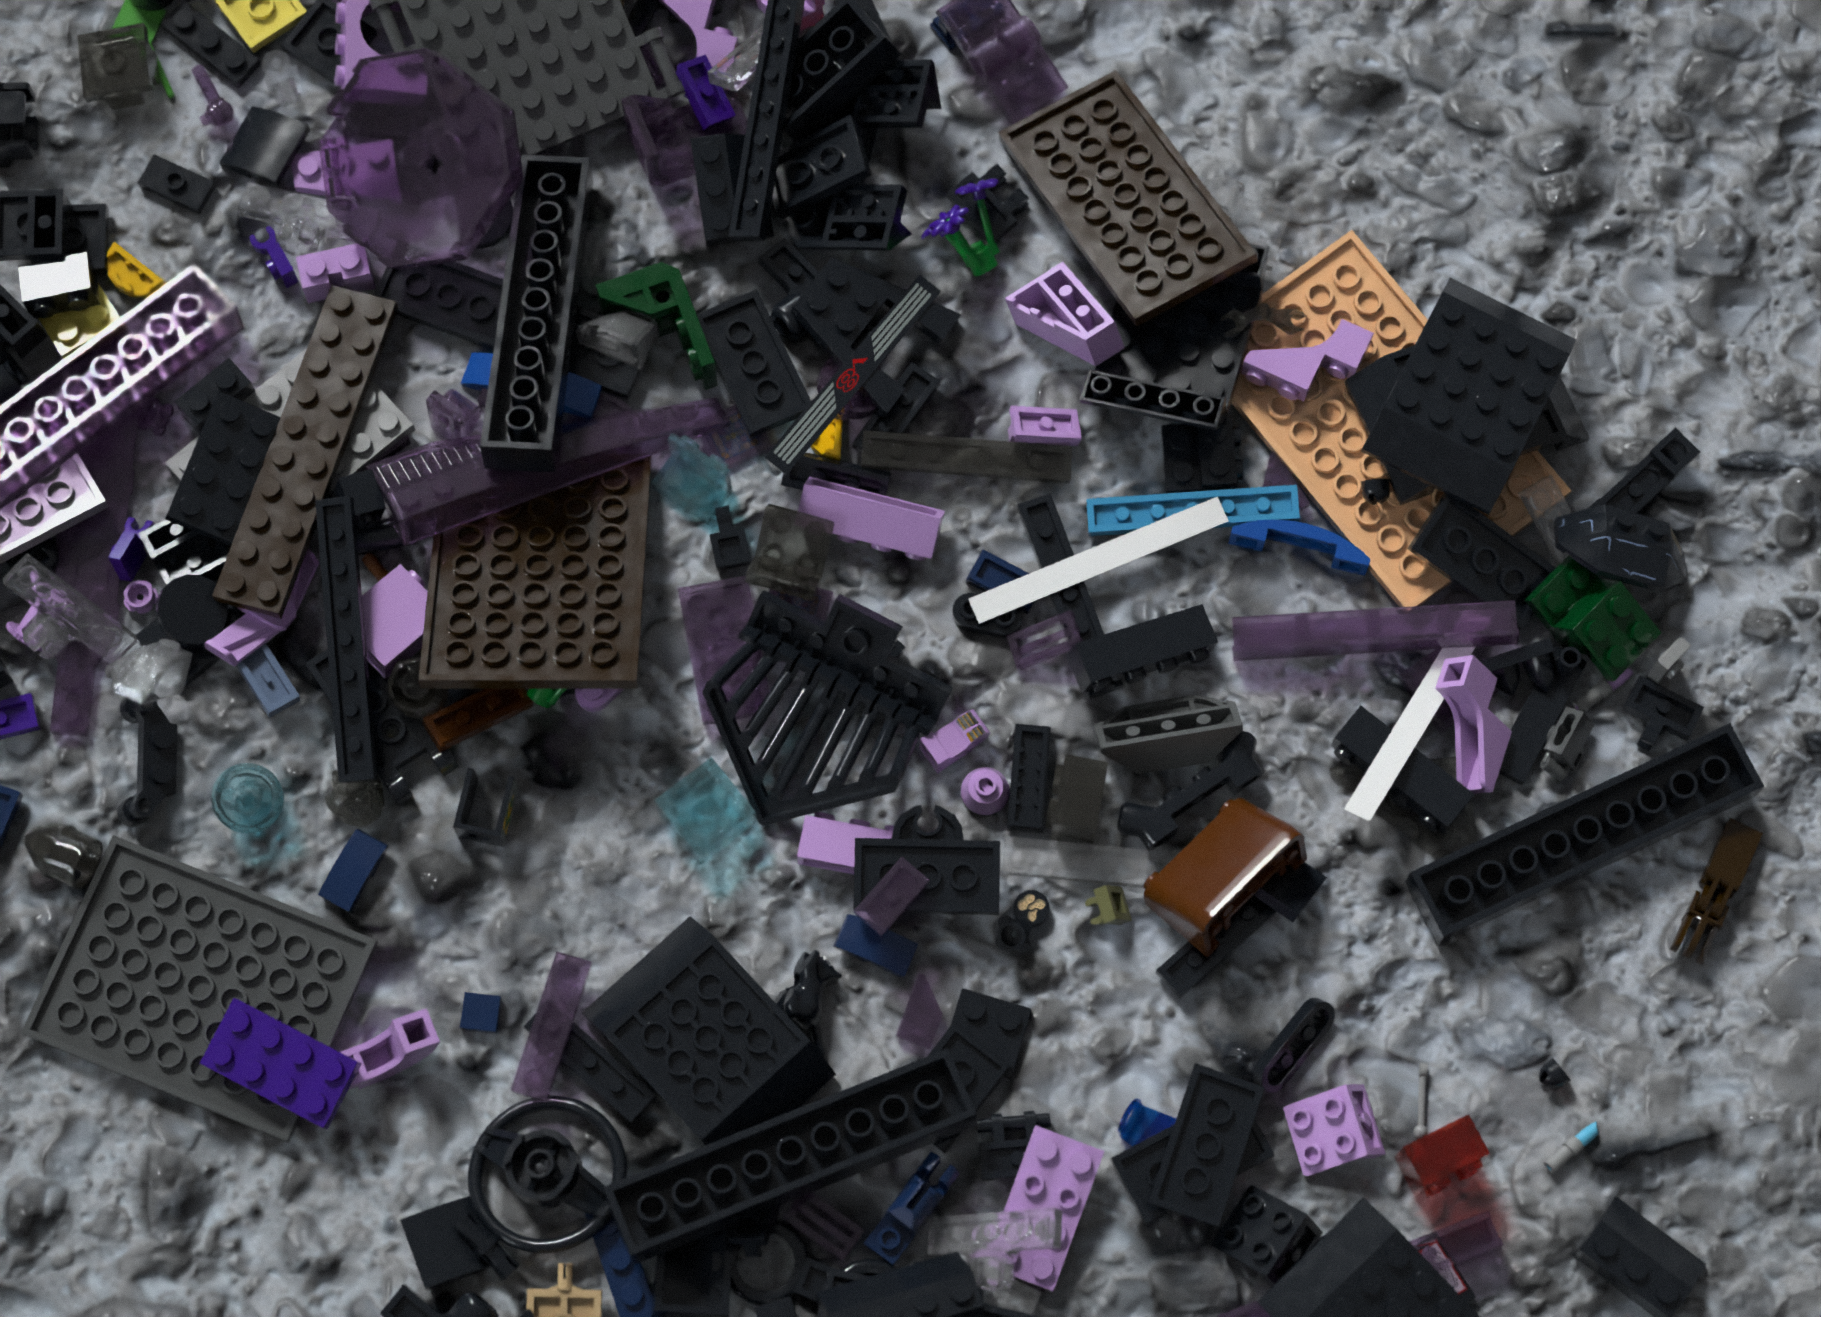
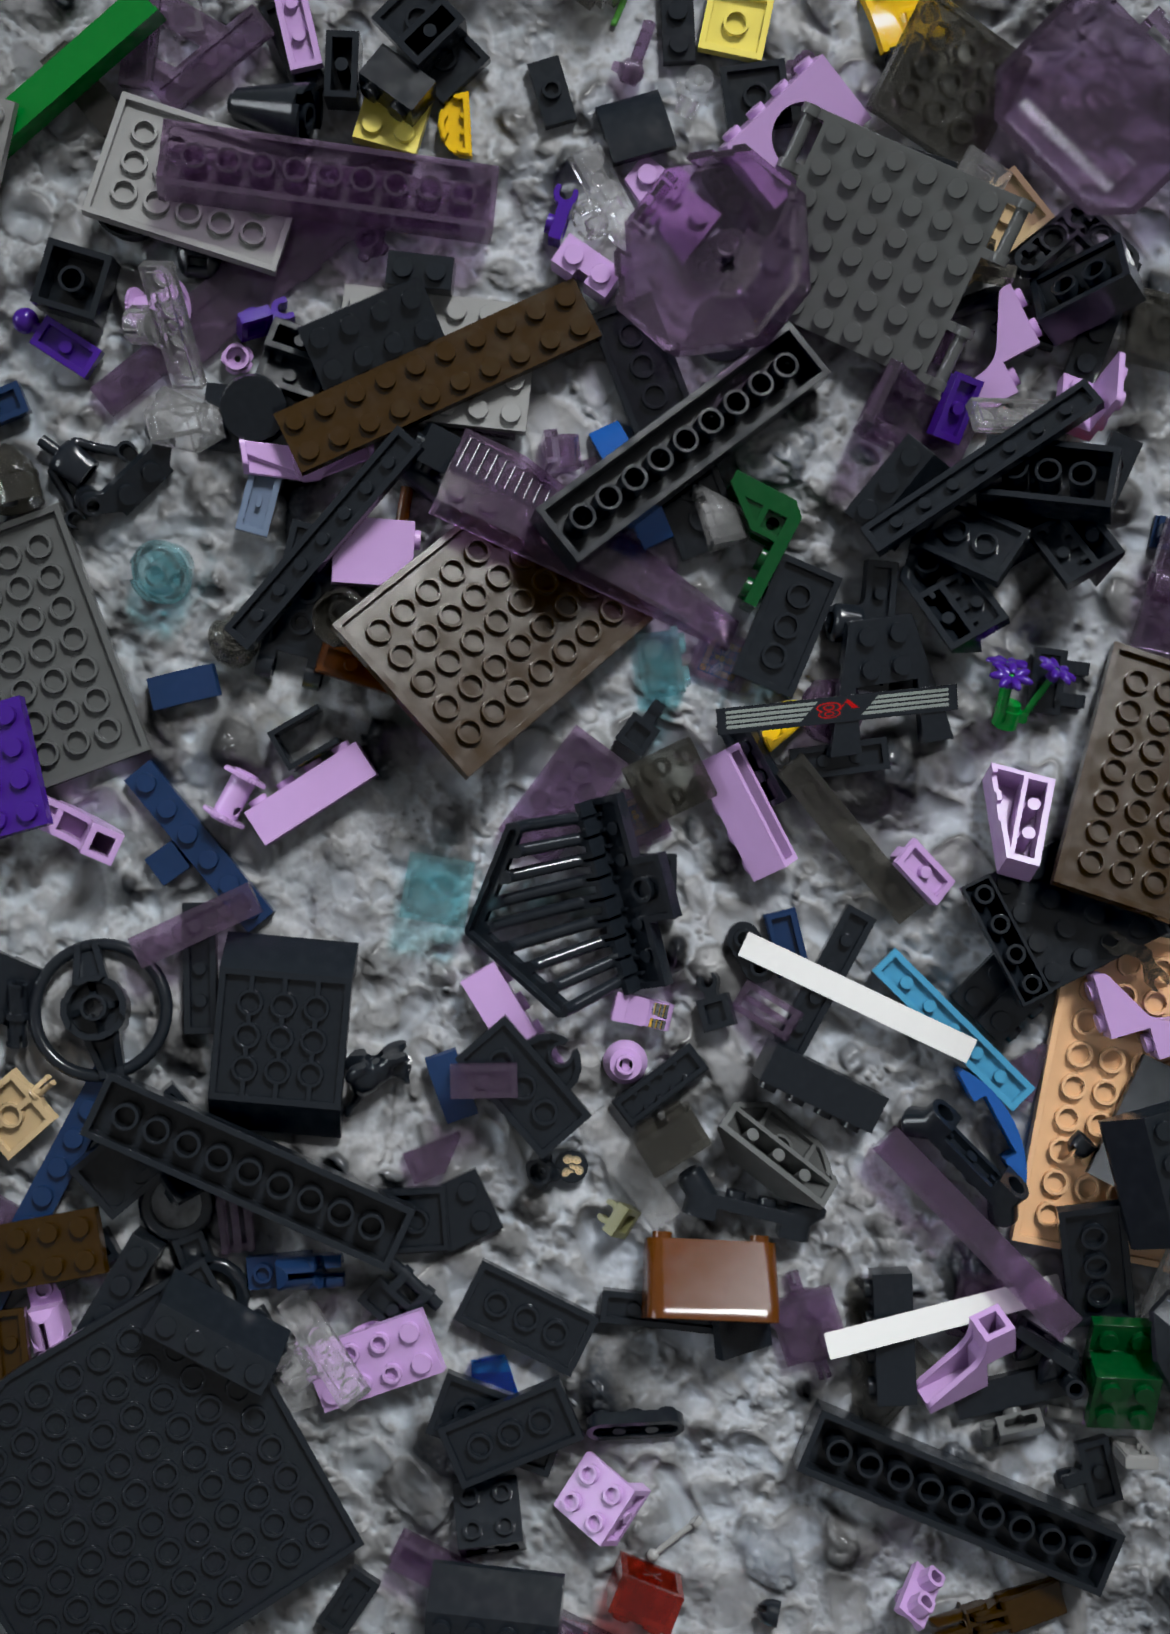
camera: 45 degrees right, 15 degrees up
none -> black piece [37,435,138,530]
none -> dark blue plate [124,760,275,933]
none -> lavender hose [203,764,266,829]
none -> lavender brick [244,740,379,846]
none -> black plate [453,1258,600,1377]
none -> black plate [696,972,738,1033]
none -> clear purple plate [774,1269,844,1380]
none -> lavender hips [893,1561,946,1632]
none -> black plate [901,1099,1029,1228]

